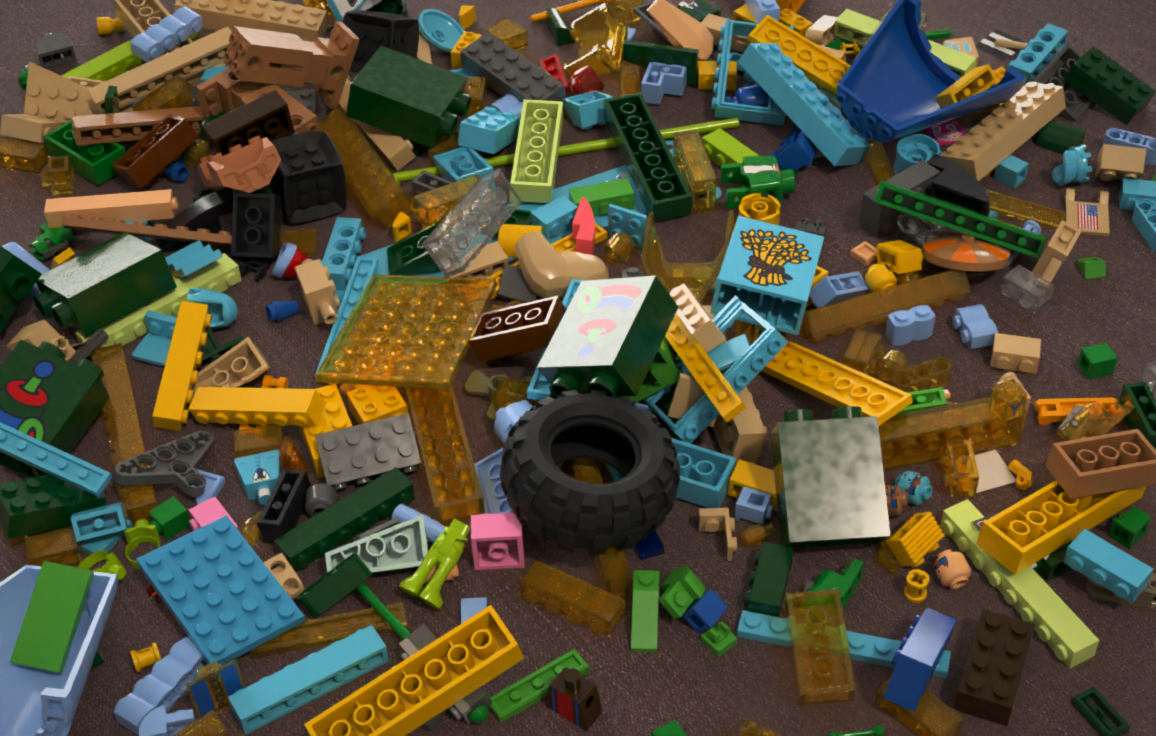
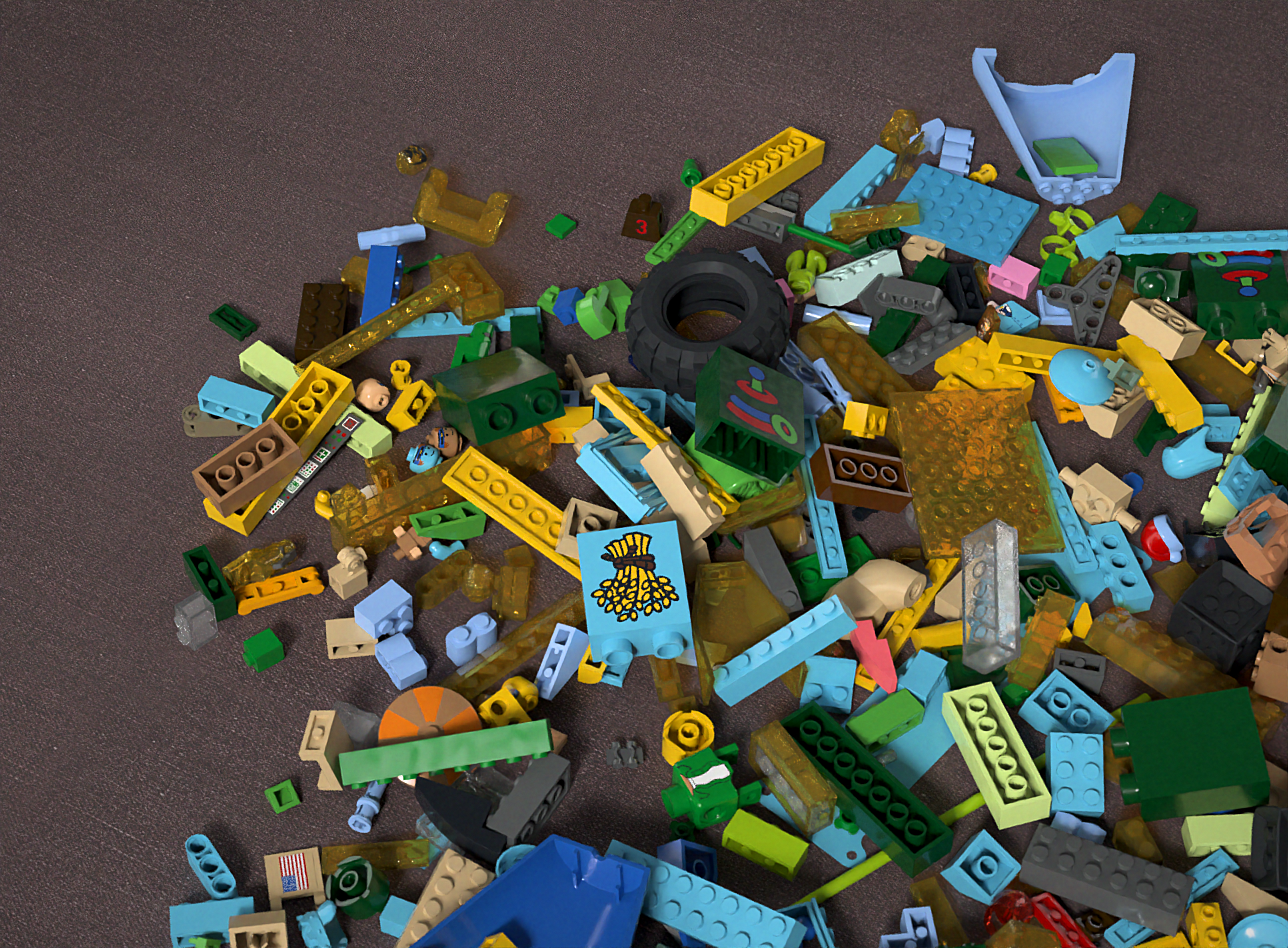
camera: 155 degrees right, 5 degrees up
none -> clear yellow plate [293,274,461,378]
none -> dark green brick [326,856,390,920]
none -> light blue brick [354,579,414,640]
none -> tan brick [555,497,618,560]
none -> medium azure brick [709,594,858,707]
none -> light blue pin [812,358,854,420]
none -> clear yellow brick [830,199,920,235]
none -> yellow brick [843,401,889,439]
none -> dark grey beam [875,277,944,316]
none -> medium azure dish [1049,349,1115,406]
none -> sand green plate [1102,358,1144,392]
none -> tan brick [1119,298,1206,360]
none -> dark green brick [1133,265,1191,302]

